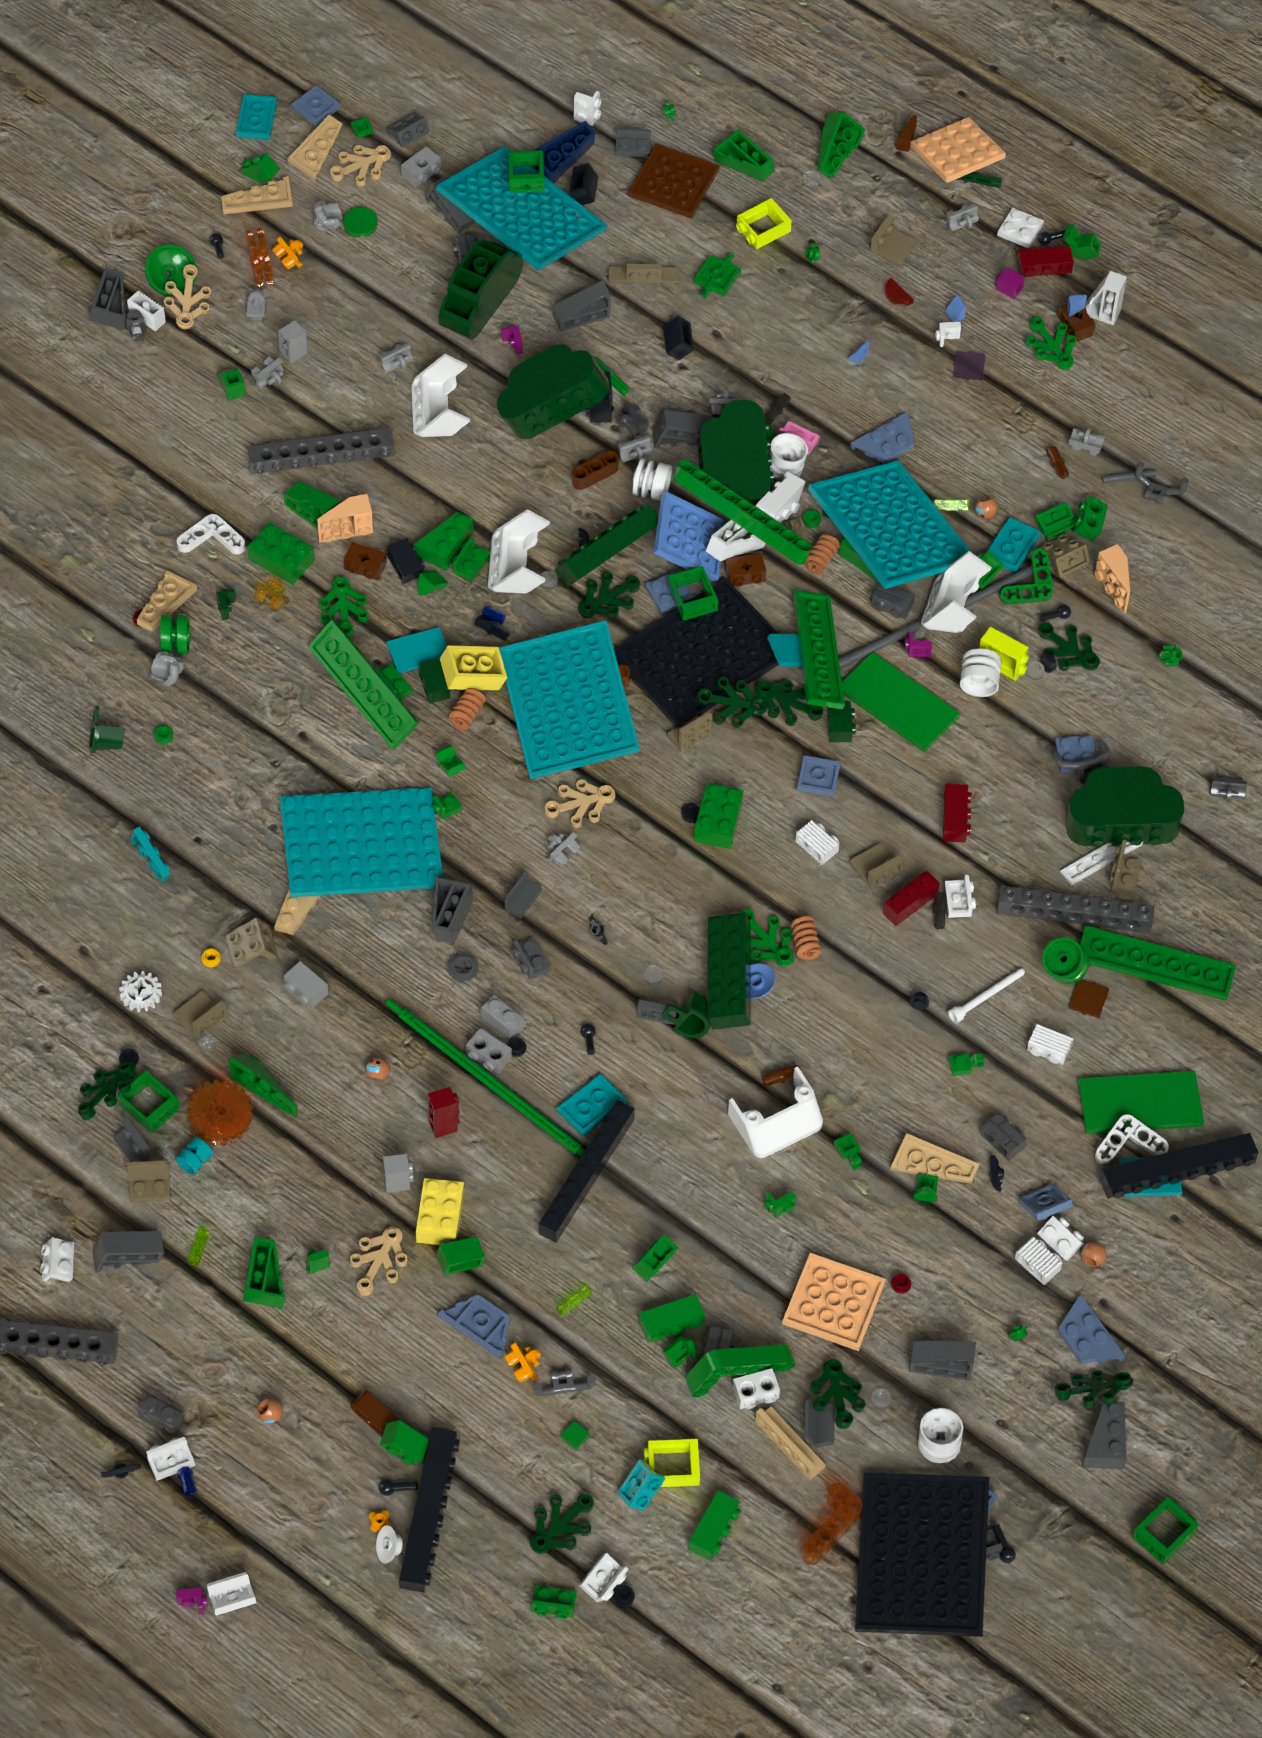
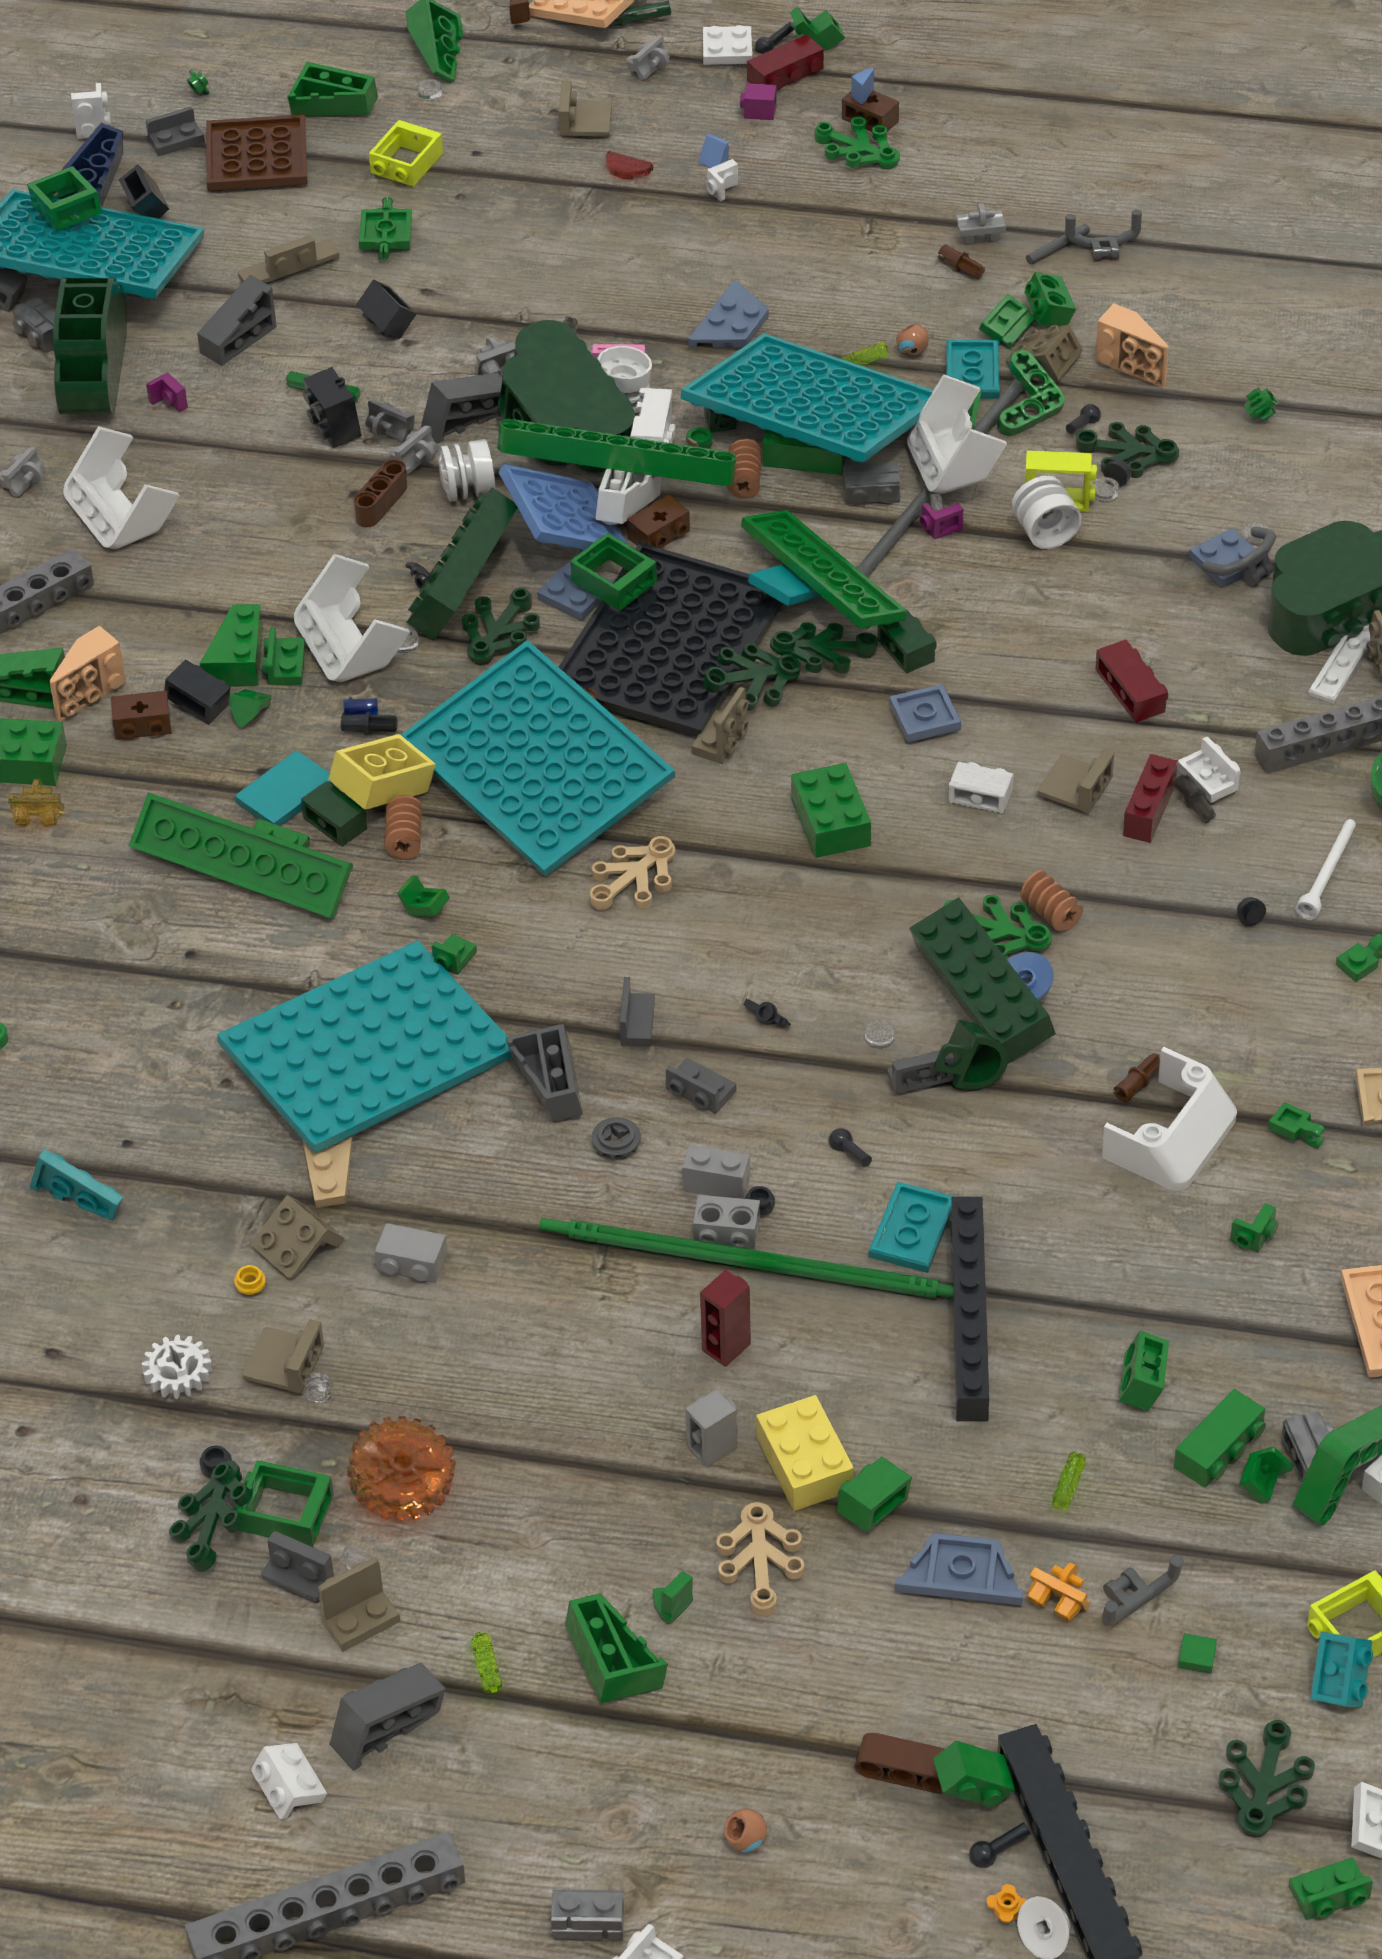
camera: 25 degrees left, 10 degrees down
teal wheel [175,1137,213,1175] -> none
green wedge [228,1053,297,1118] -> none
green plant [319,577,369,638] -> none
nougat piece [365,1057,390,1080] -> none
dark green brick [497,344,610,439] -> none
light grey hips [546,832,581,867] -> none
black tile [681,803,700,823] -> none
green plate [806,243,820,264] -> none
green tile [842,652,960,752] -> none
medium blue slope [848,341,869,364] -> none
clear purple piece [953,351,985,381] -> none
white wedge [1085,271,1127,325] -> none

